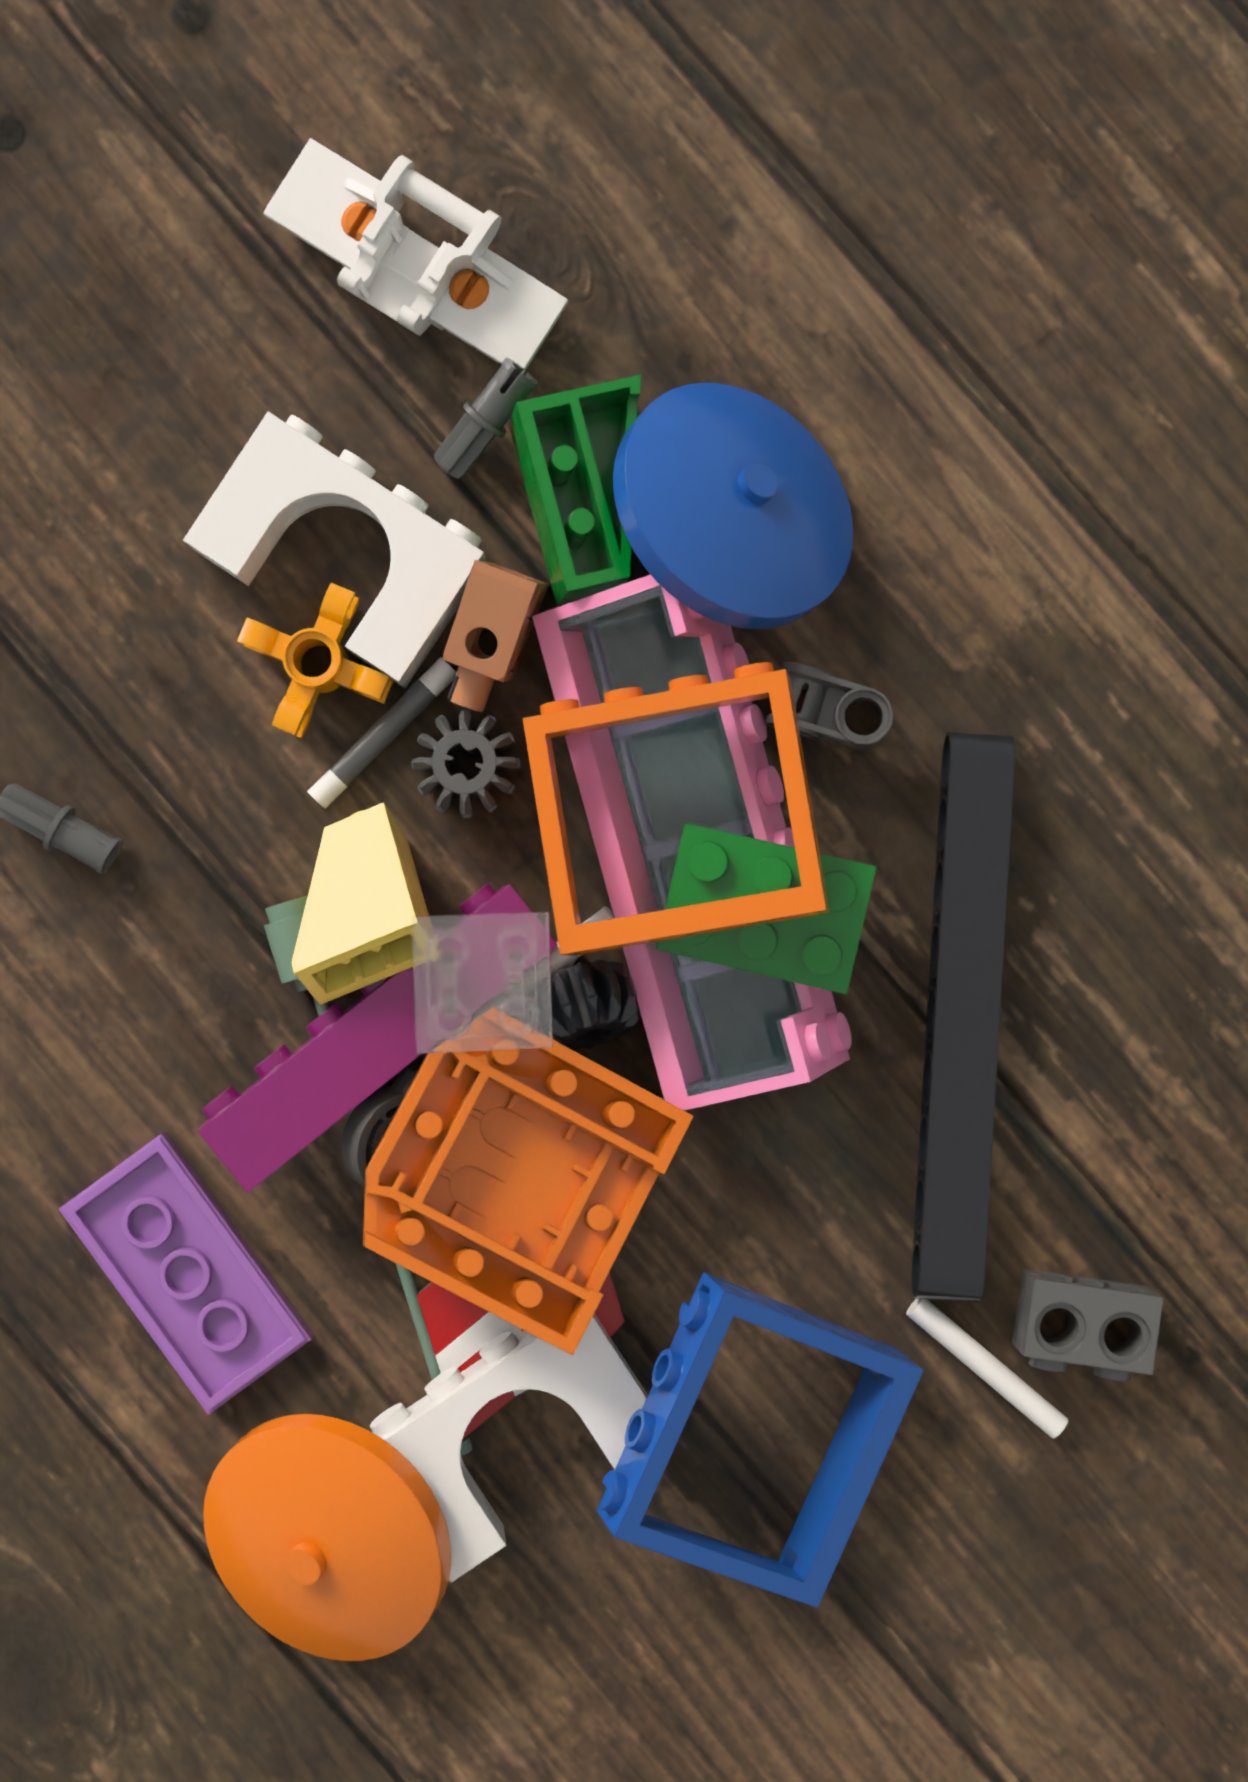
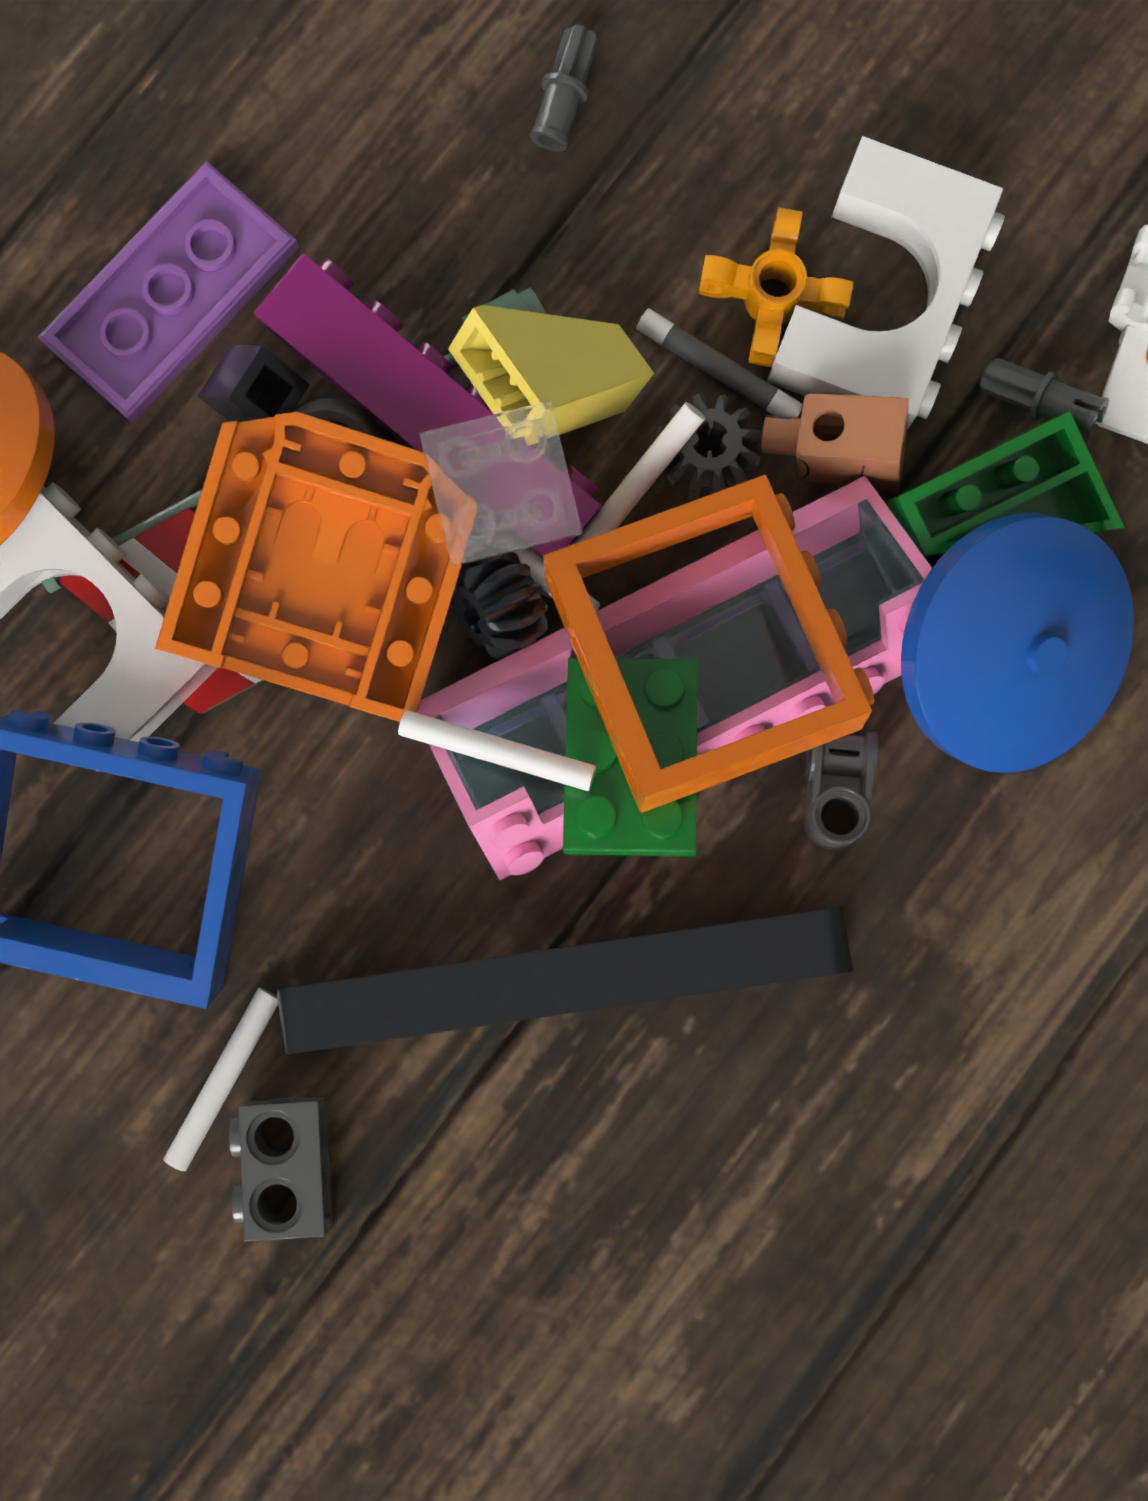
camera: 80 degrees right, 5 degrees down
none -> black brick [197,345,310,422]
none -> white bar [398,710,597,791]
none -> white bar [572,402,705,545]

